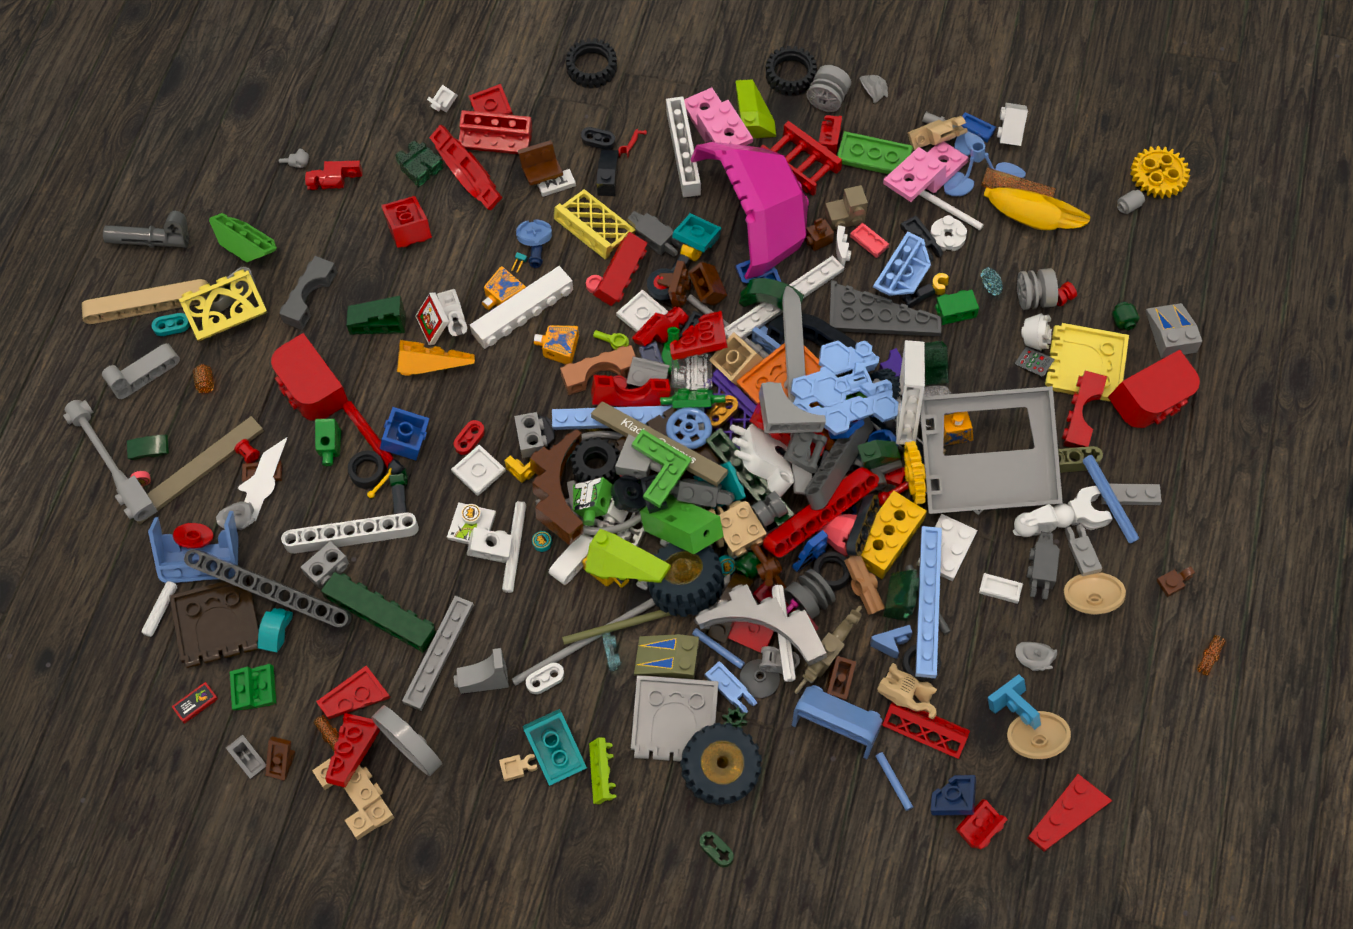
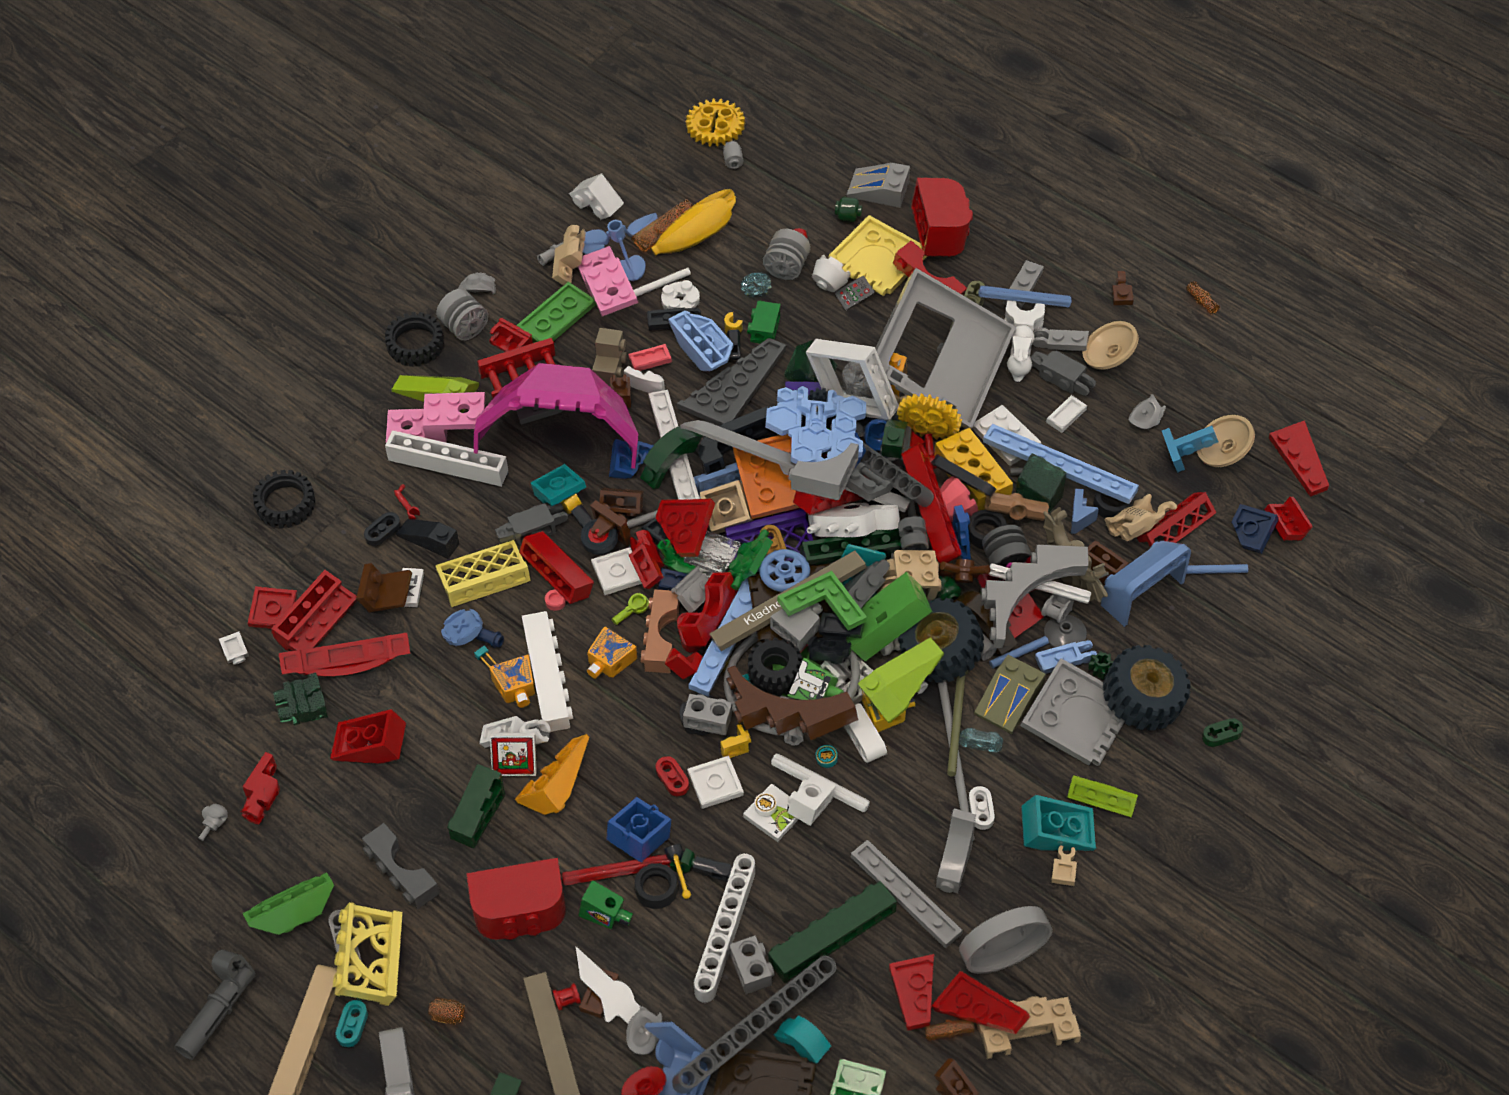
camera: 65 degrees left, 10 degrees down
blue tile [961,112,996,143] -> none
none -> red panel [665,648,703,679]

